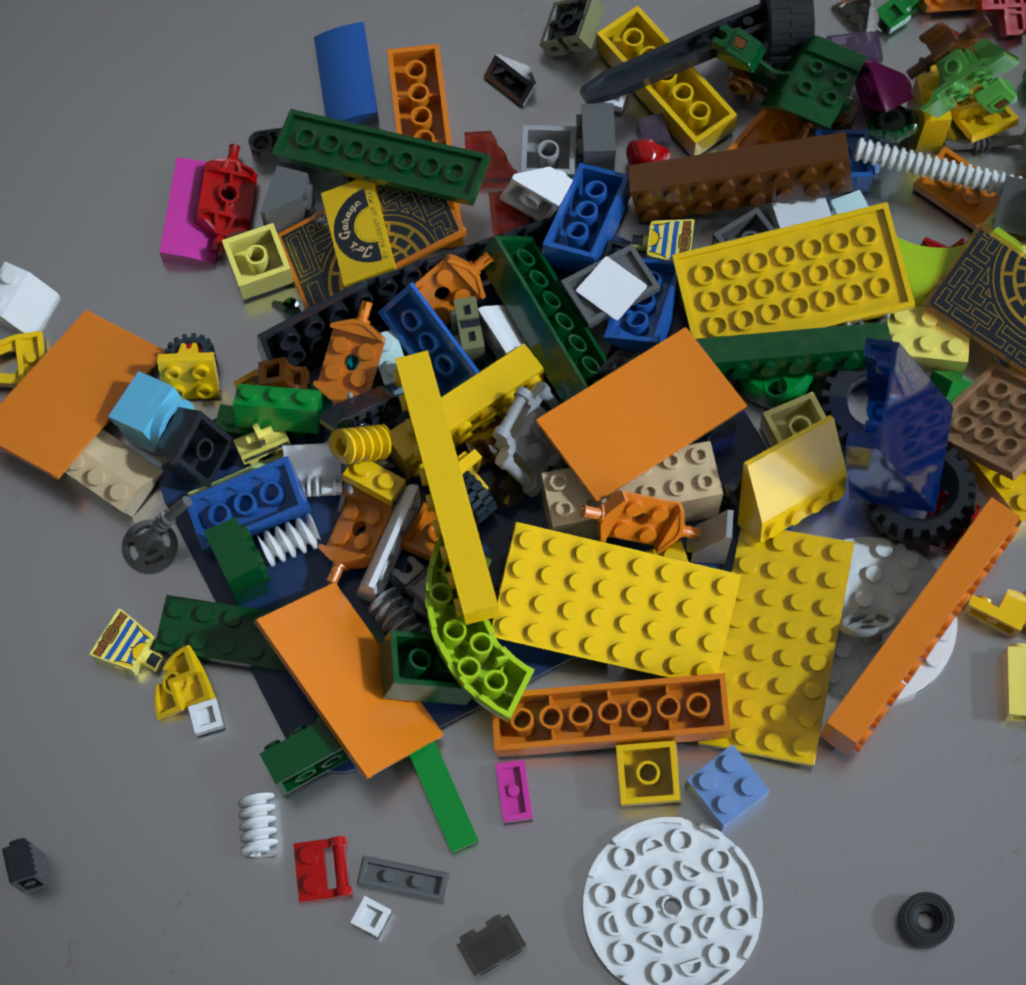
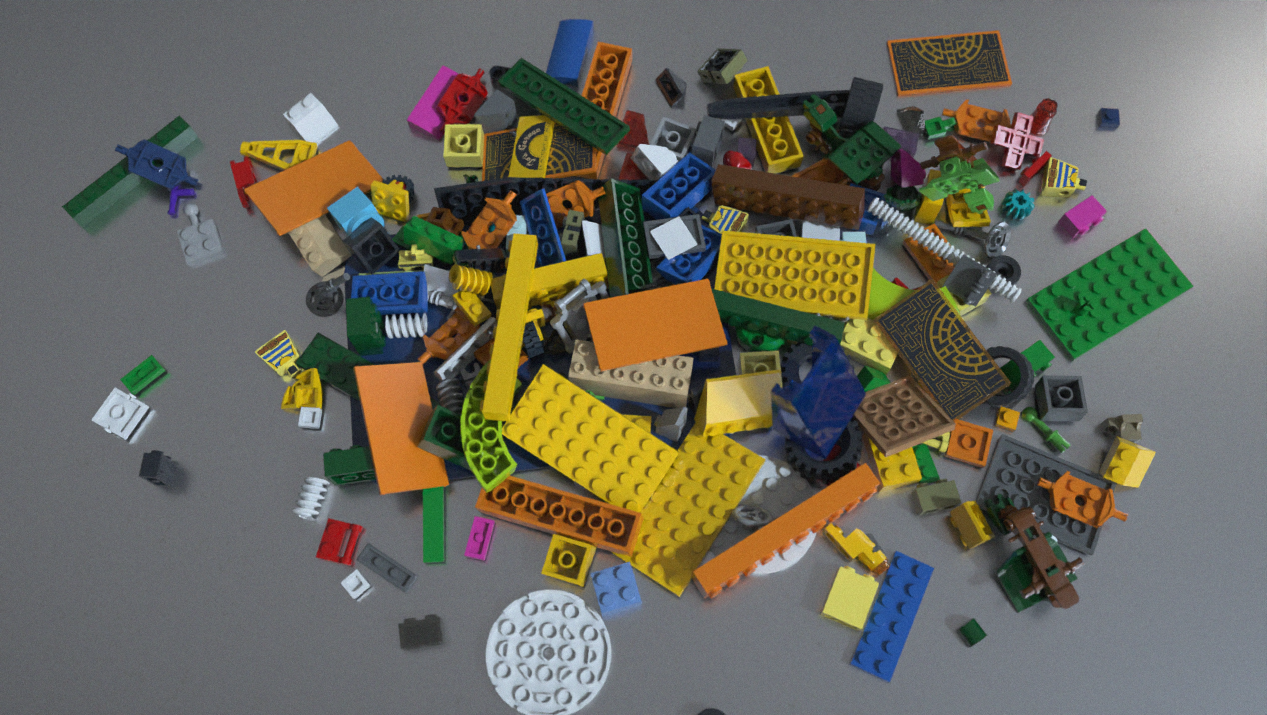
camera: 20 degrees right, 0 degrees up
orange plate [580,491,701,554] -> none

